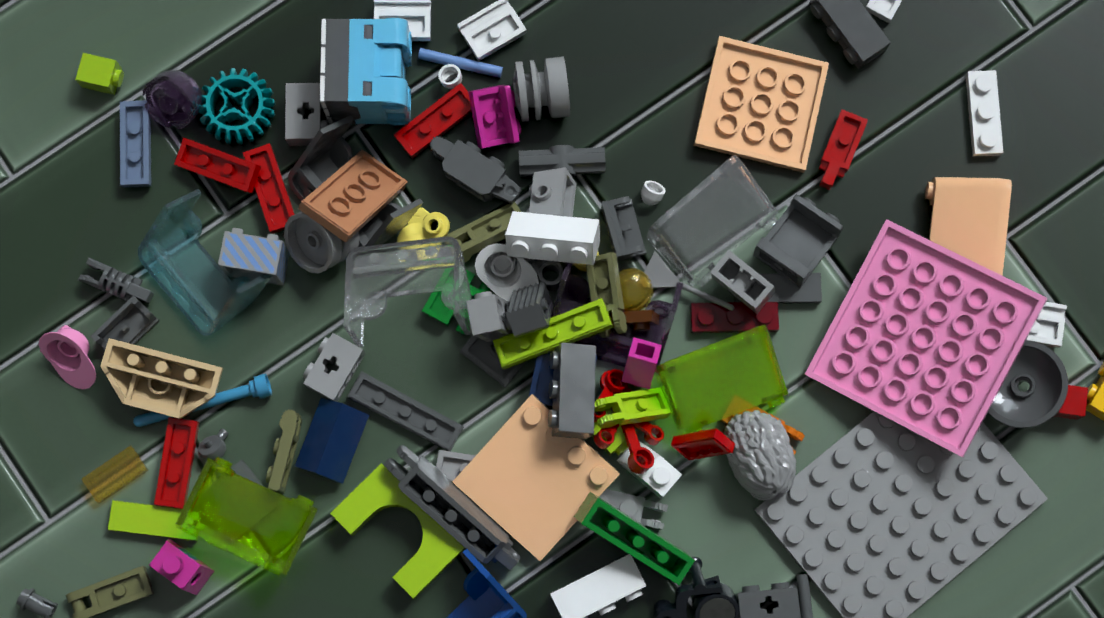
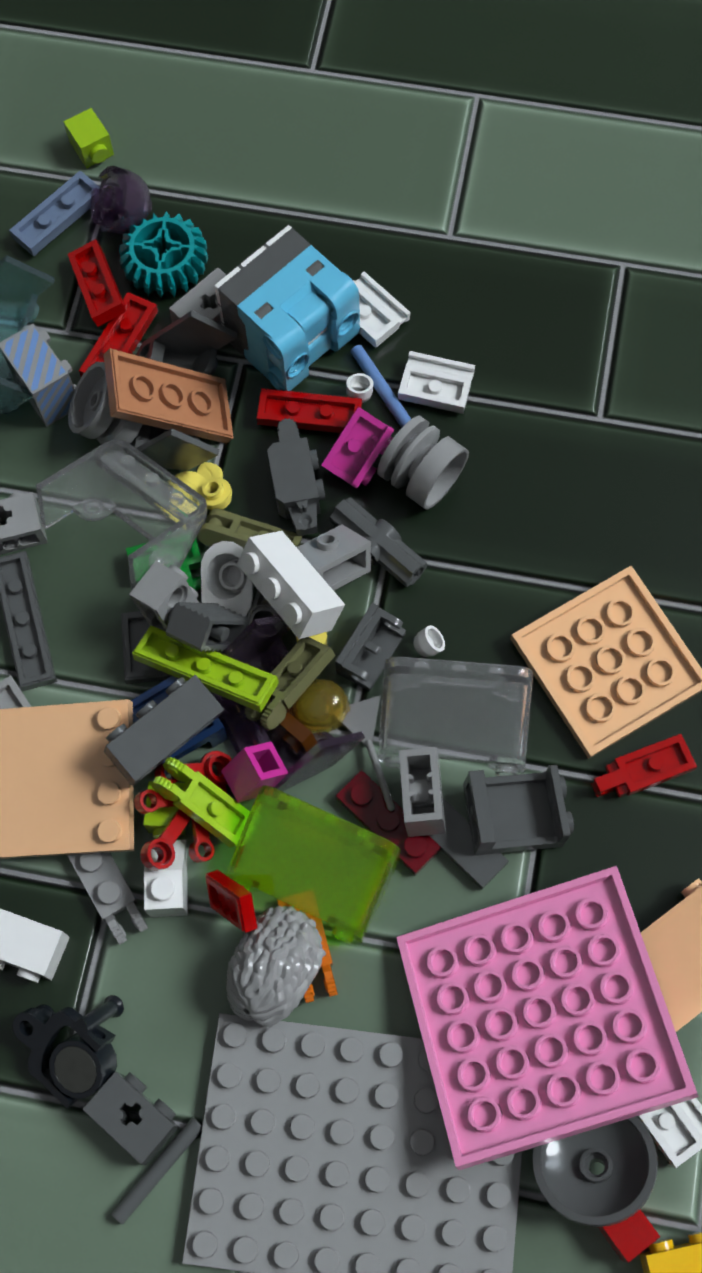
camera: 50 degrees right, 10 degrees down
green brick [574,492,695,585] -> none

